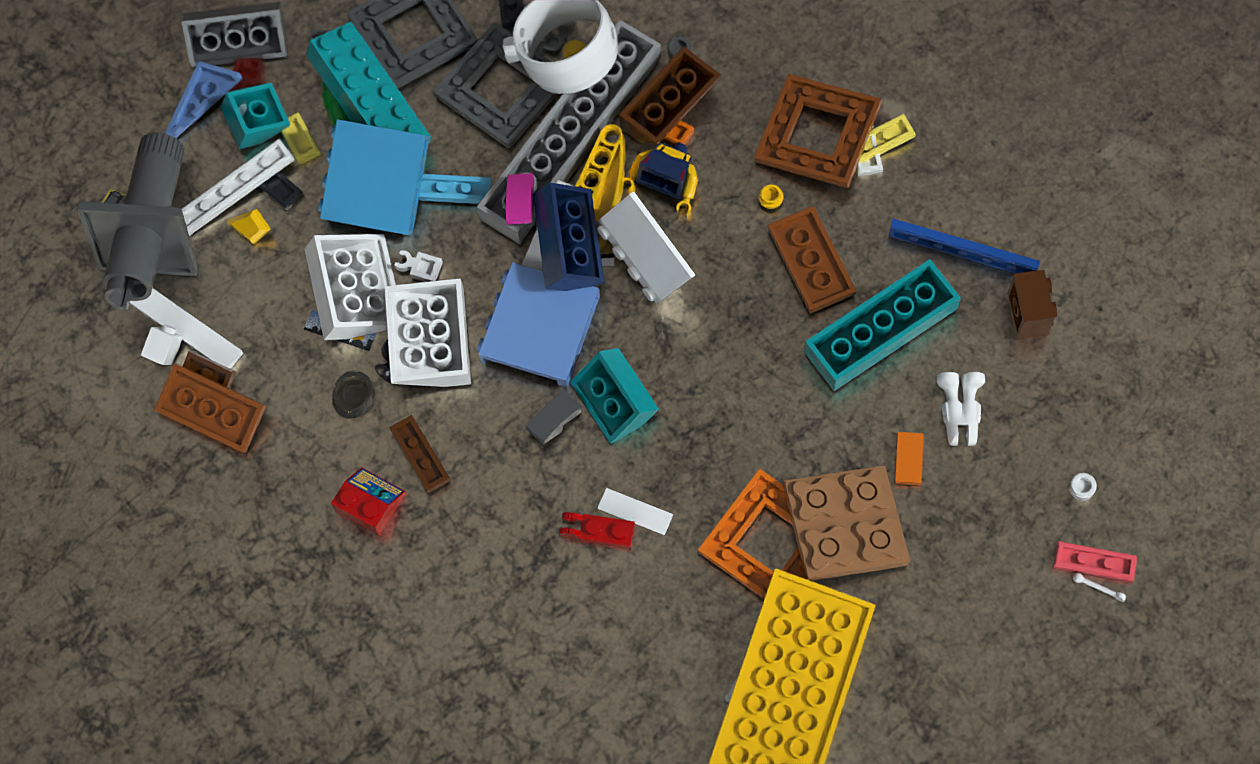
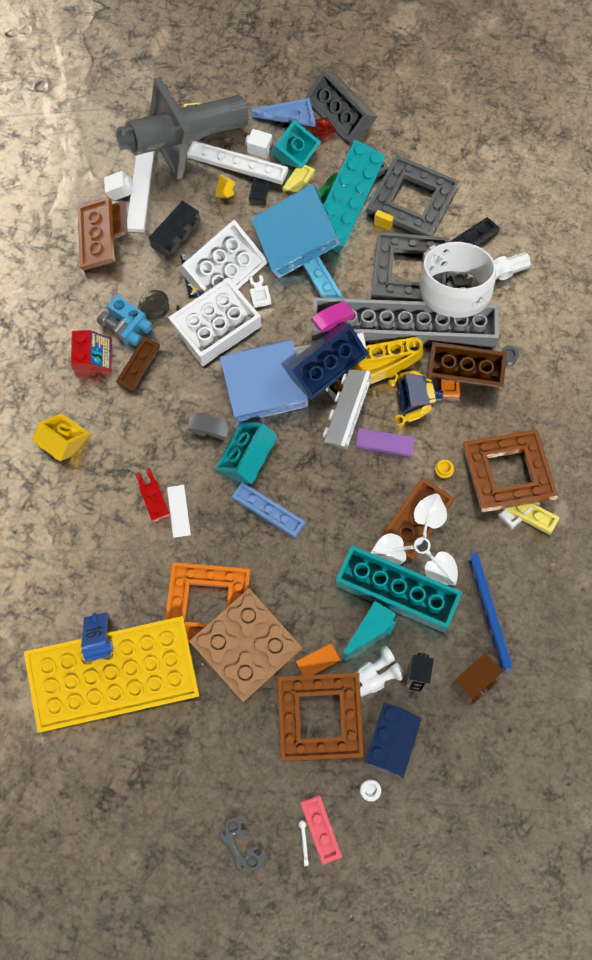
camera: 55 degrees right, 0 degrees up
none -> yellow slope [32,413,90,462]
none -> blue door [81,612,114,662]
none -> dark azure hips [97,294,152,347]
none -> black brick [149,200,200,257]
none -> dark grey helmet [219,815,267,871]
none -> medium blue tile [231,482,306,539]
none -> white brick [245,129,273,159]
none -> dark orange plate [277,672,364,761]
none -> teal slope [342,601,397,662]
none -> medium lavender tile [356,428,415,457]
none -> dark blue slope [364,702,422,778]
none -> white plant [371,494,458,586]
none -> yellow tile [374,210,394,231]
none -> black brick [404,653,434,693]

